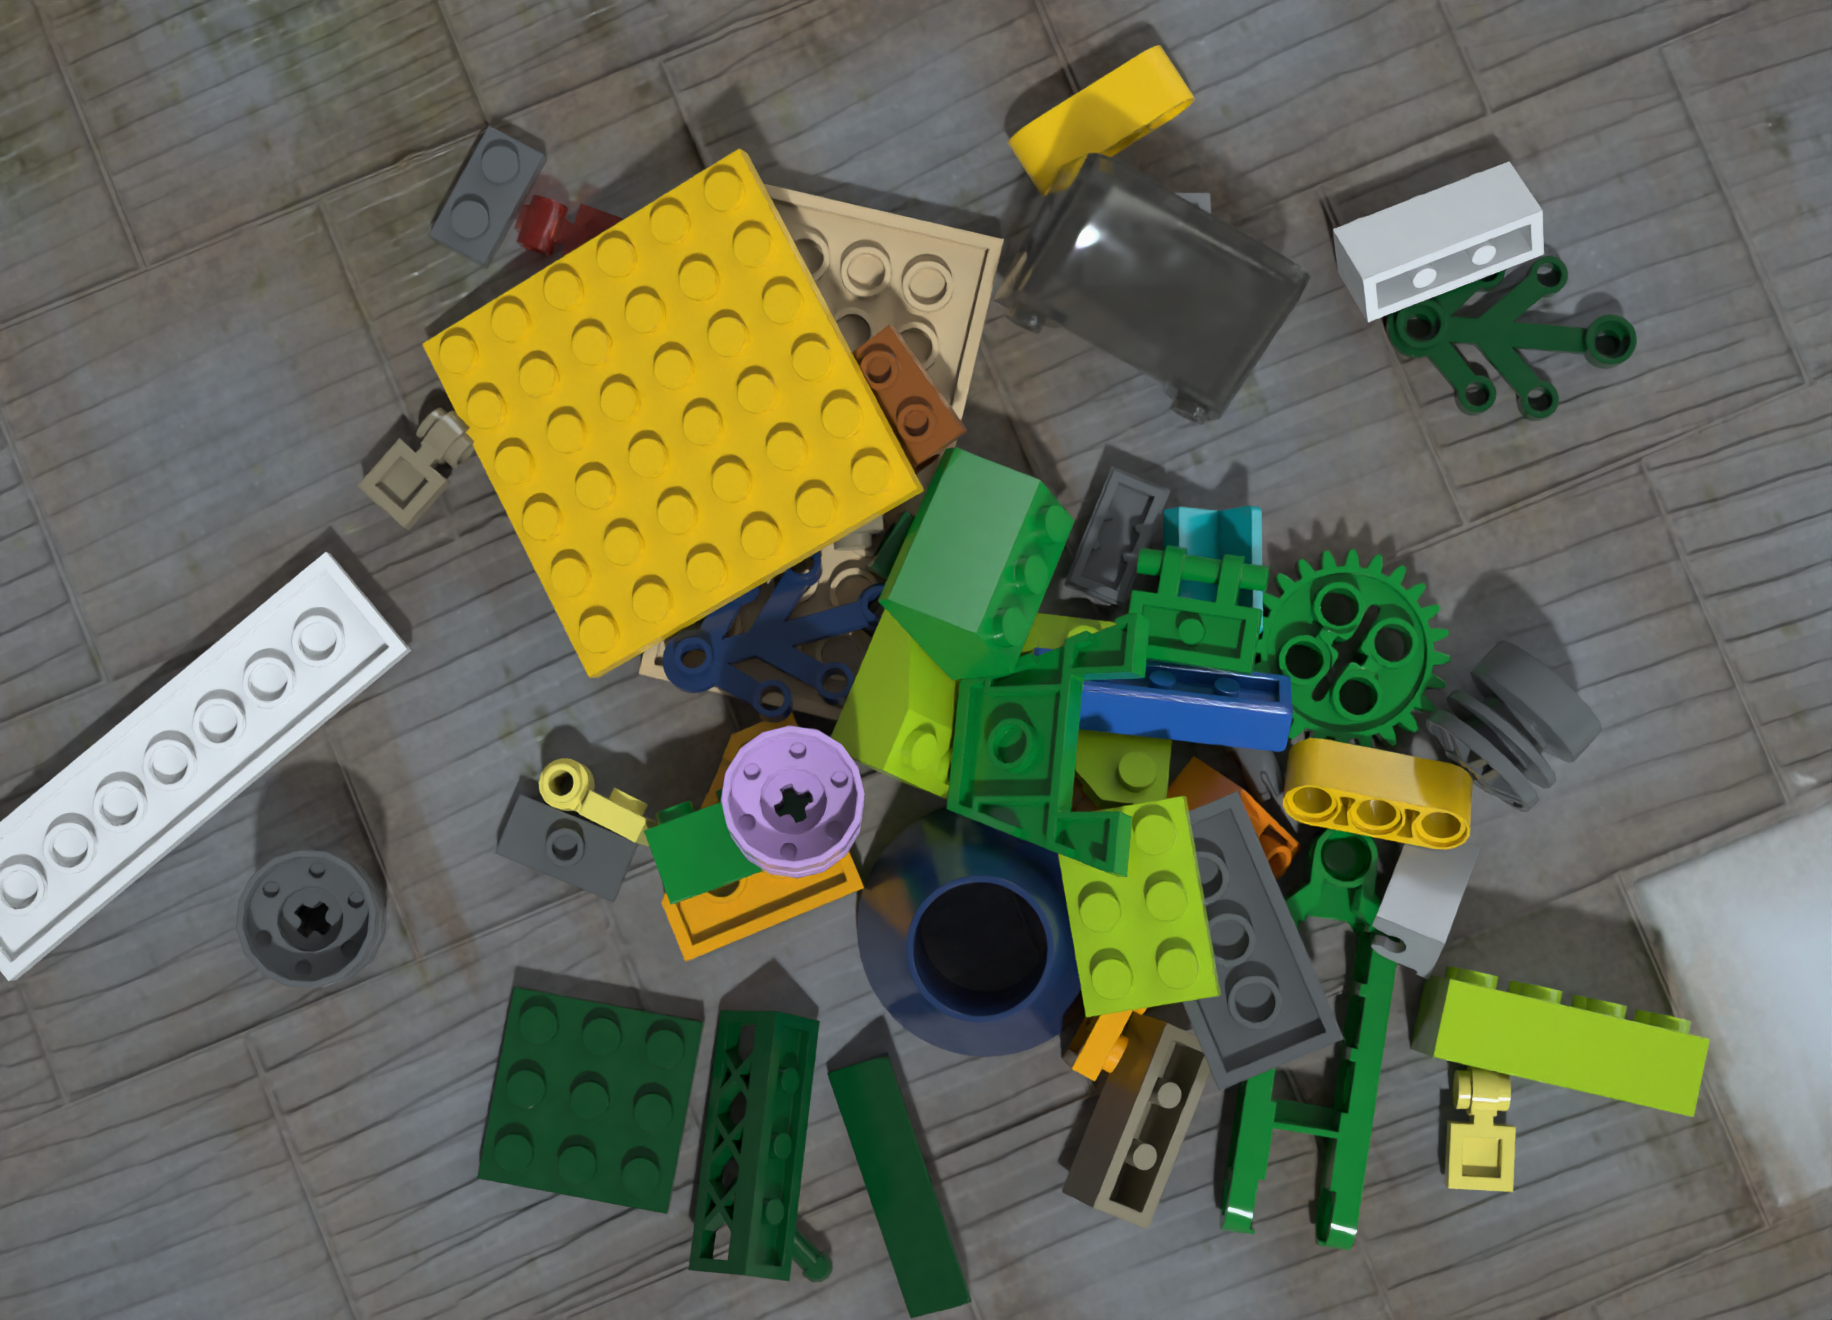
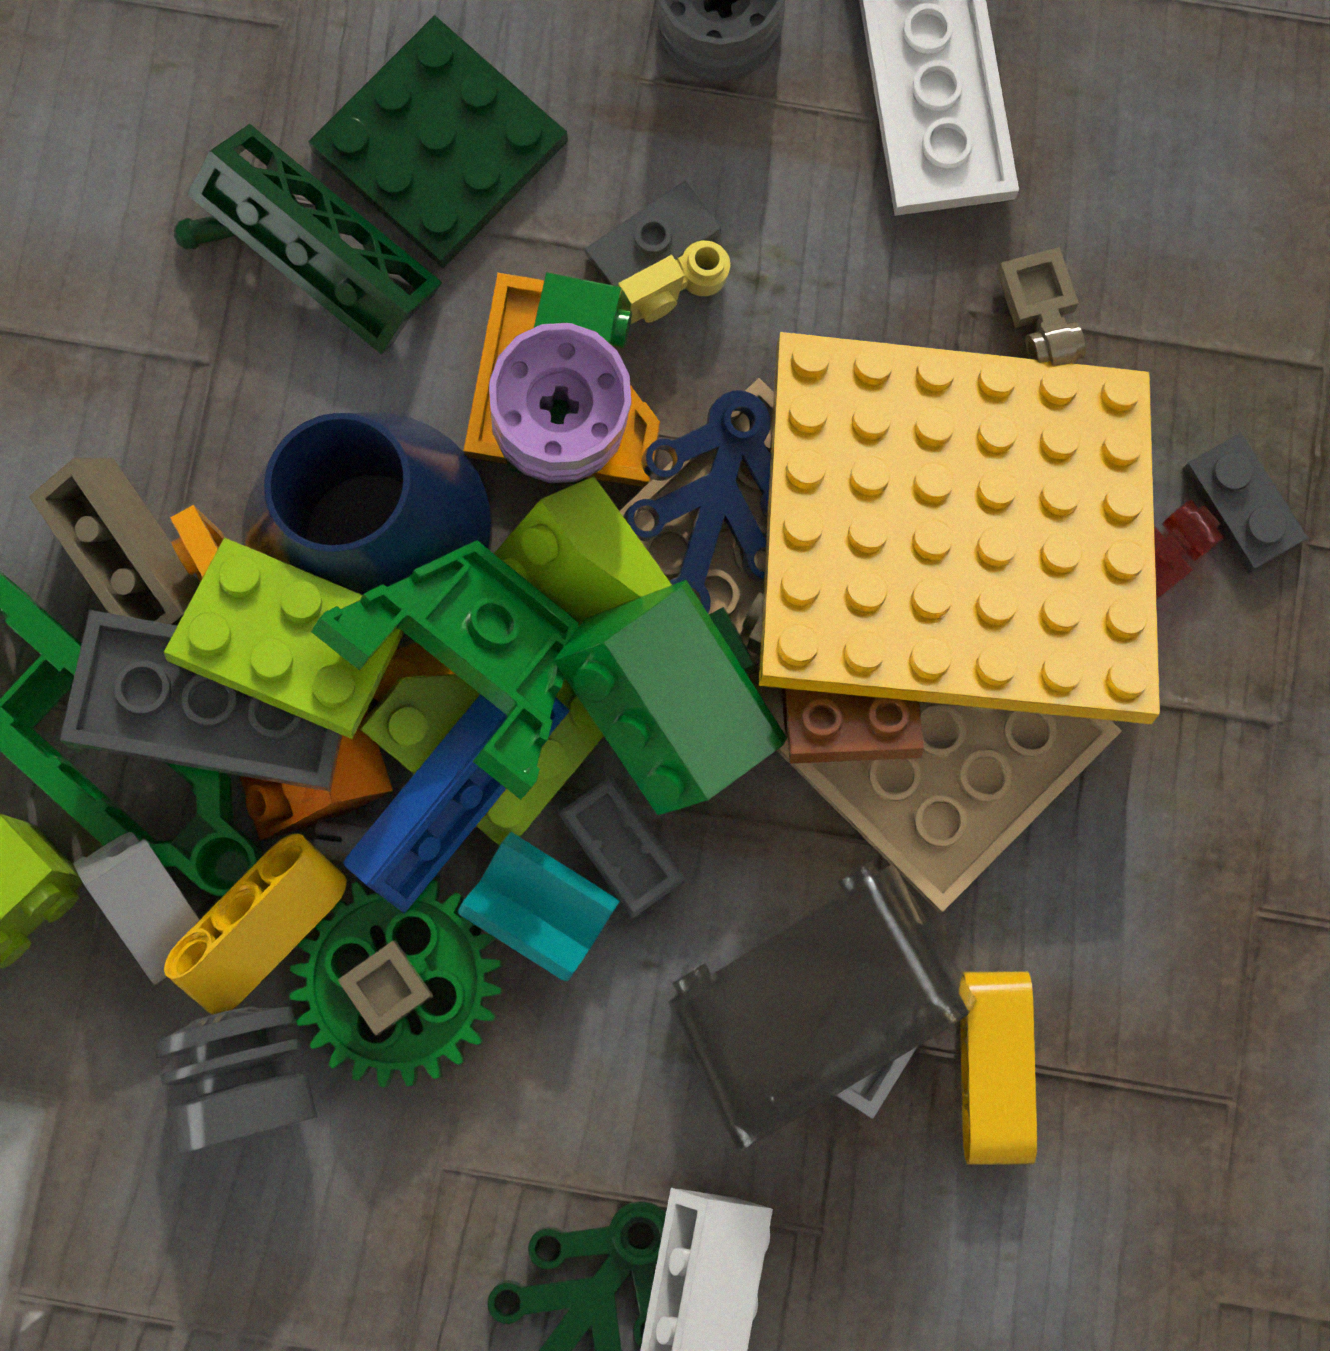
camera: 125 degrees right, 5 degrees down
dark green slope [827,1052,972,1318] -> none
green plate [1128,545,1270,676] -> none
none -> dark tan plate [338,941,433,1035]

